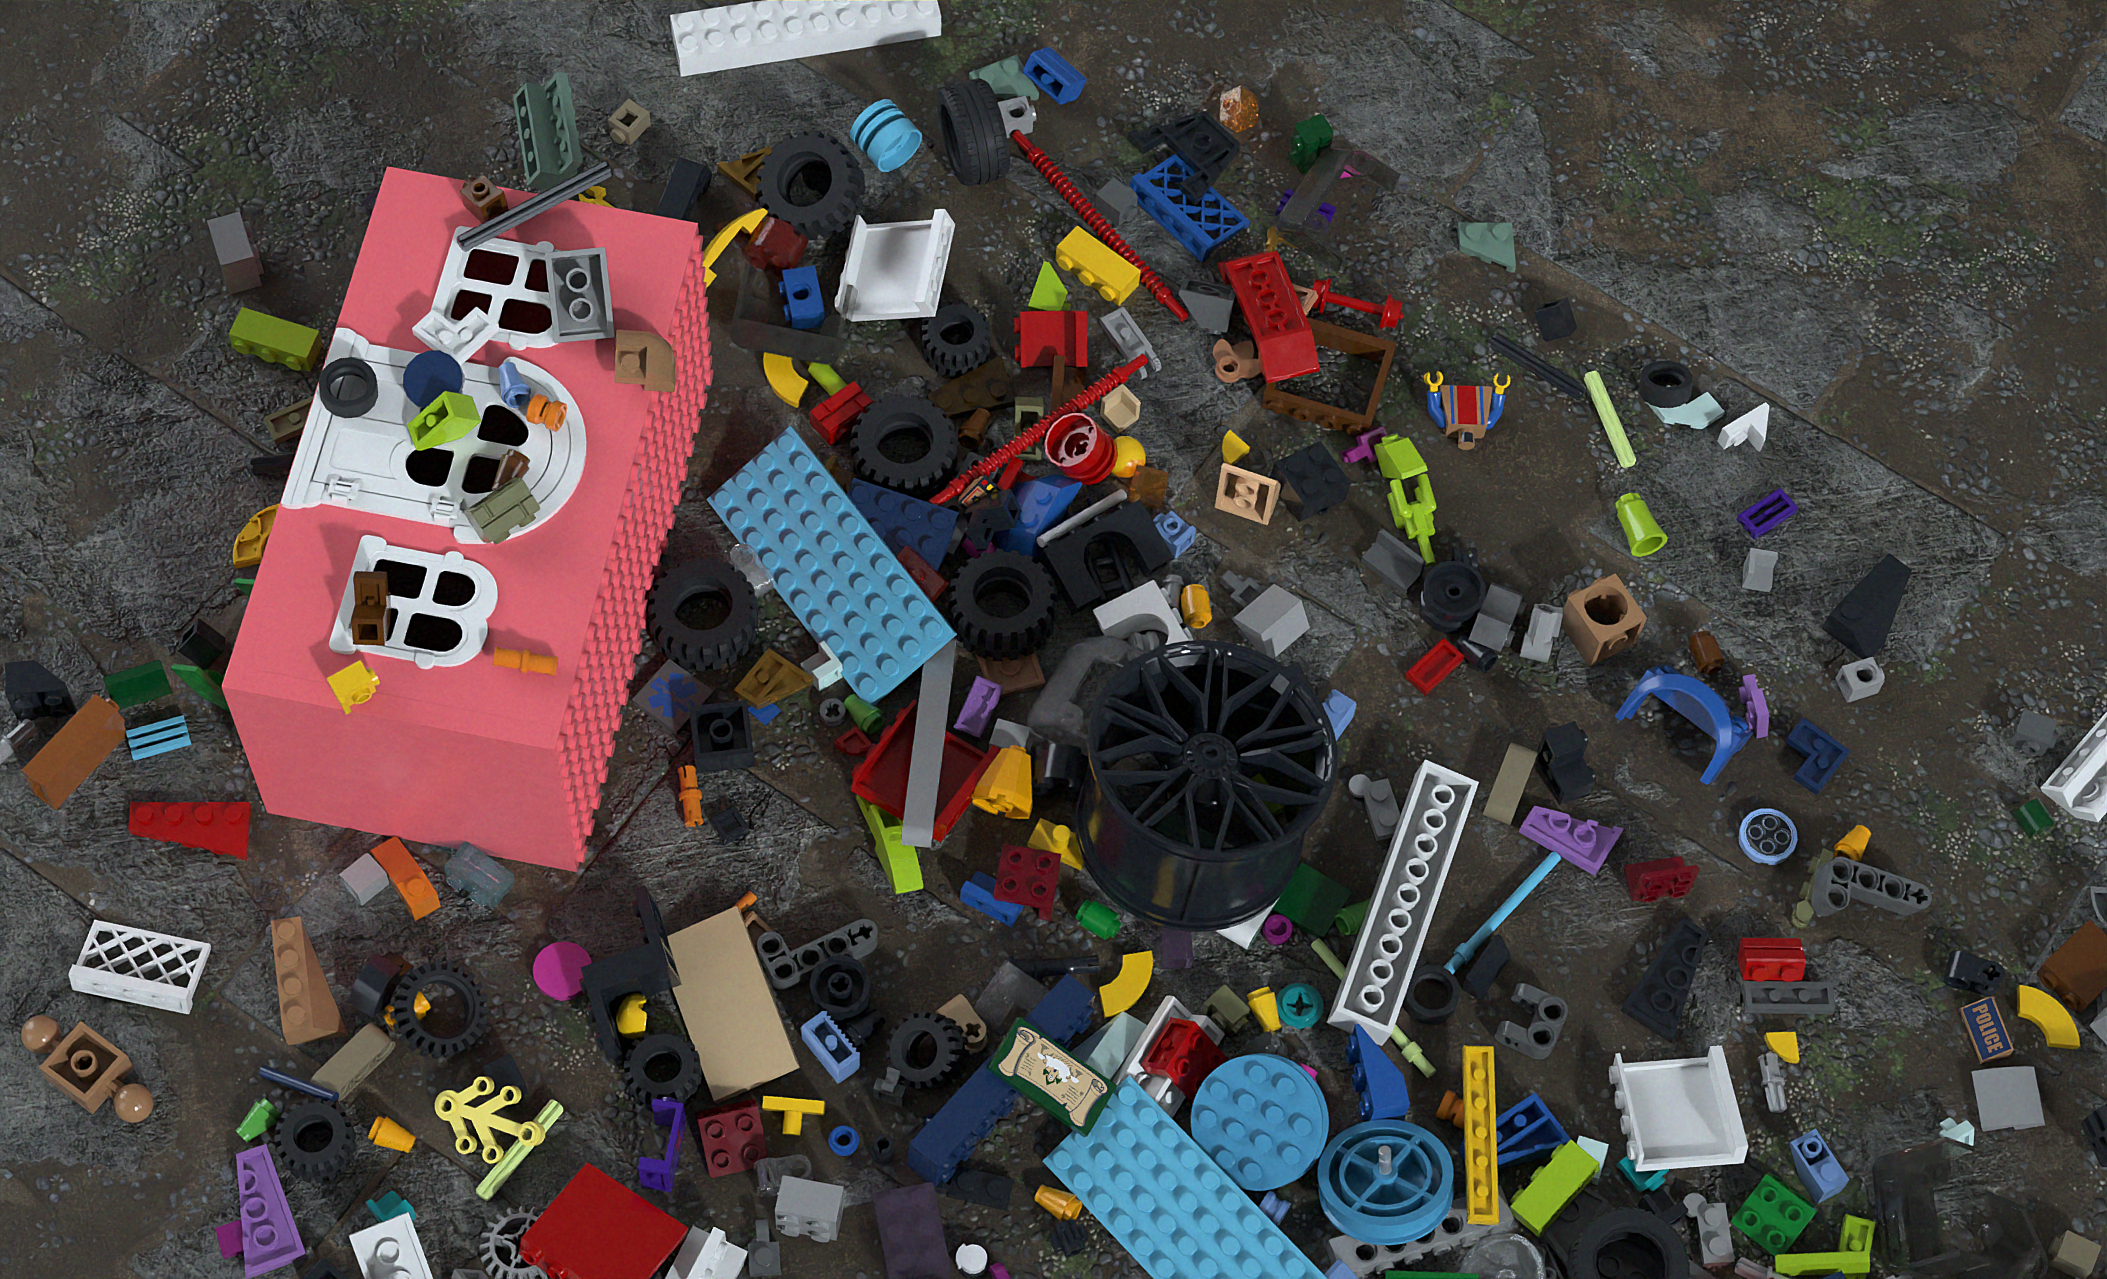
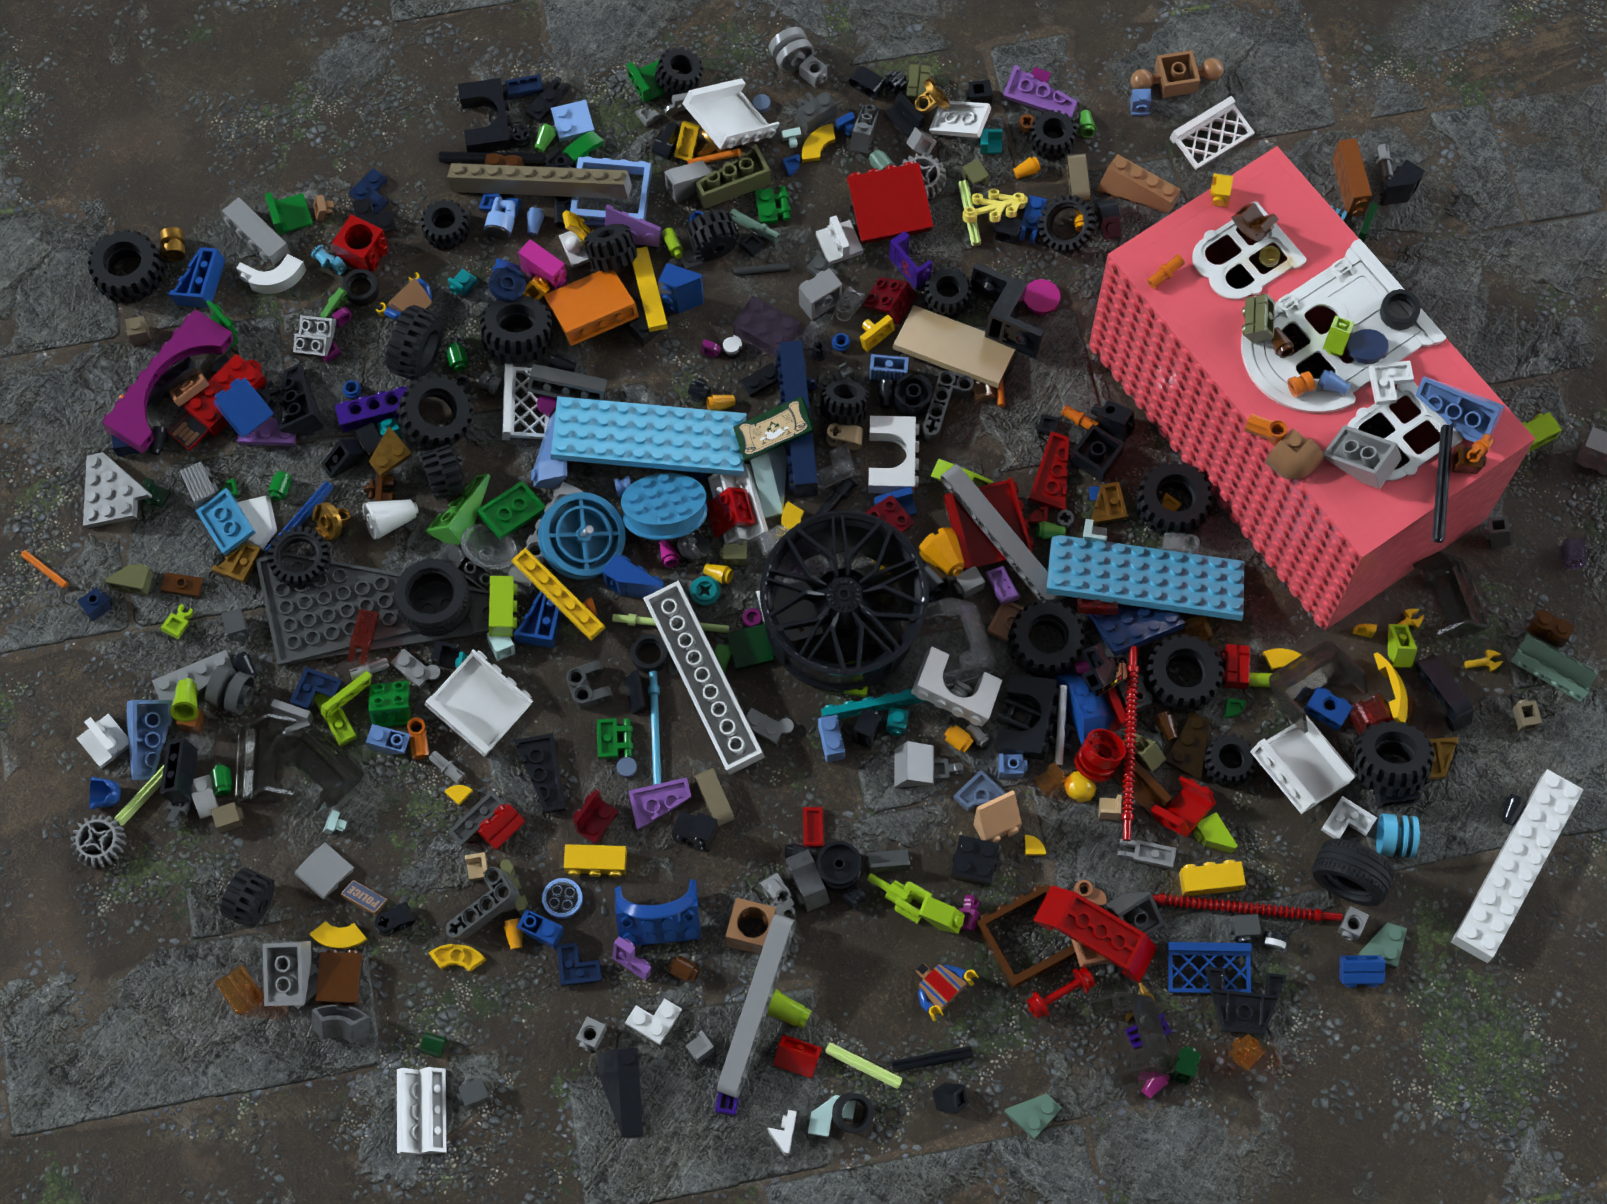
camera: 140 degrees right, 5 degrees up
dark blue bar [259,1065,339,1103] -> none
yellow hair [616,993,647,1042] -> none
dark grey tile [632,659,714,736] -> none
none -> orange piece [407,717,430,760]
none -> yellow tile [428,944,486,972]
none -> tan panel [465,852,489,881]
none -> blue slope [517,909,564,950]
none -> yellow brick [564,844,627,878]
none -> green plate [597,718,634,759]
none -> sand blue tile [617,757,637,778]
none -> white plate [625,998,682,1045]
none -> light grey beam [717,914,796,1098]
none -> clear piece [756,525,790,557]
none -> red panel [773,1034,822,1078]
none -> white arch [868,416,919,494]
none -> sand blue tile [953,769,1006,812]
none -> olive panel [961,159,989,185]
none -> dark orange bush [1019,114,1035,133]
none -> blue hinge [1019,195,1047,244]
none -> red wing [1028,431,1069,511]
none -> black torso [1091,400,1135,443]
none -> medium blue brick [1130,89,1152,116]
none -> yellow tile [1162,493,1181,511]
none -> green tile [1224,698,1247,719]
none -> orange piece [1245,414,1287,446]
none -> clear yellow tile [1259,246,1280,267]
none -> piece [1264,931,1287,949]
none -> white plate [1321,796,1377,839]
none -> medium blue wedge [1415,376,1505,442]
none -> orange pin [1467,434,1494,463]
none -> black cone [1501,794,1526,825]
none -> reddish brown brick [1527,609,1574,647]

